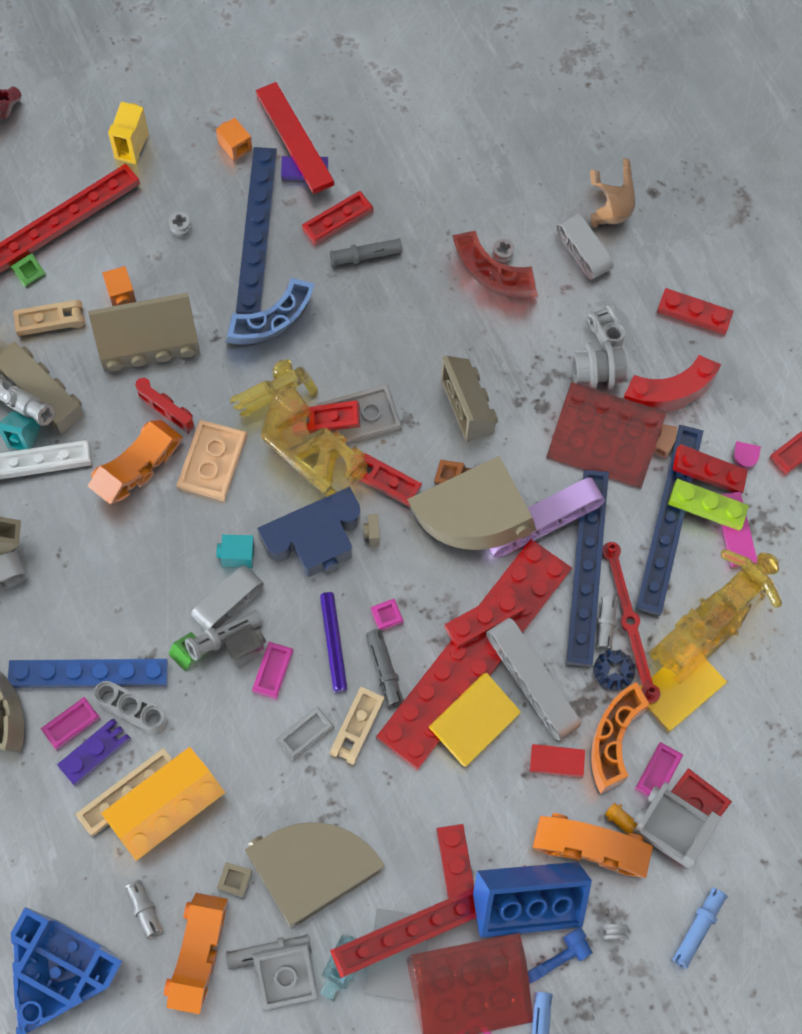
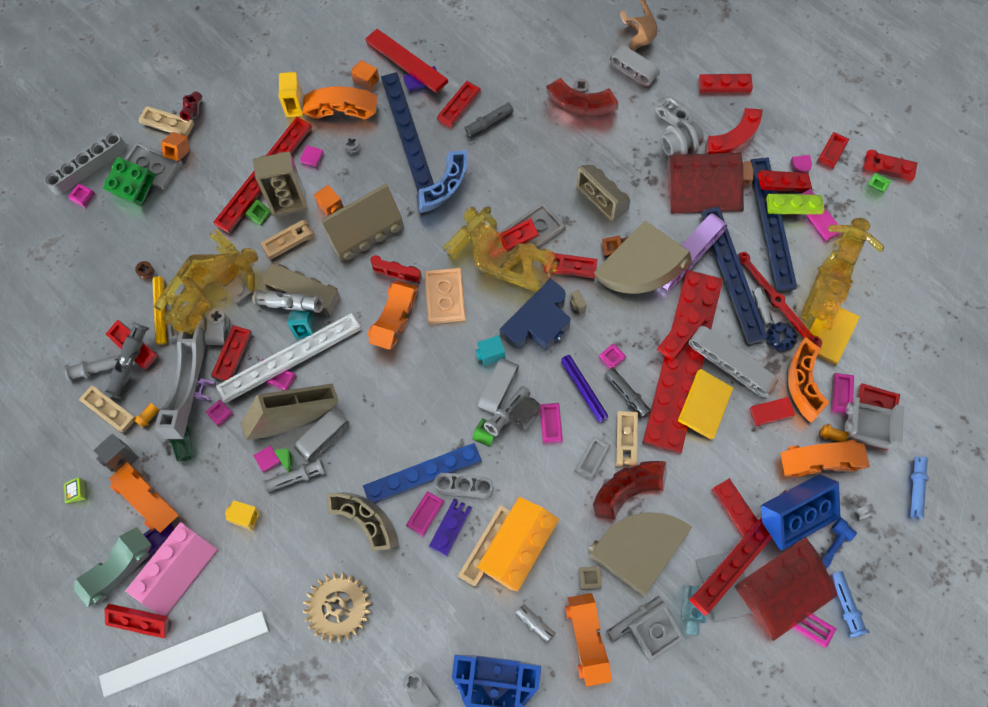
camera: 15 degrees left, 0 degrees up
none -> dark tan brick [253,151,308,215]
none -> dark pink tile [300,145,324,167]
none -> orange brick [302,86,377,120]
none -> clear red brick [593,461,667,520]

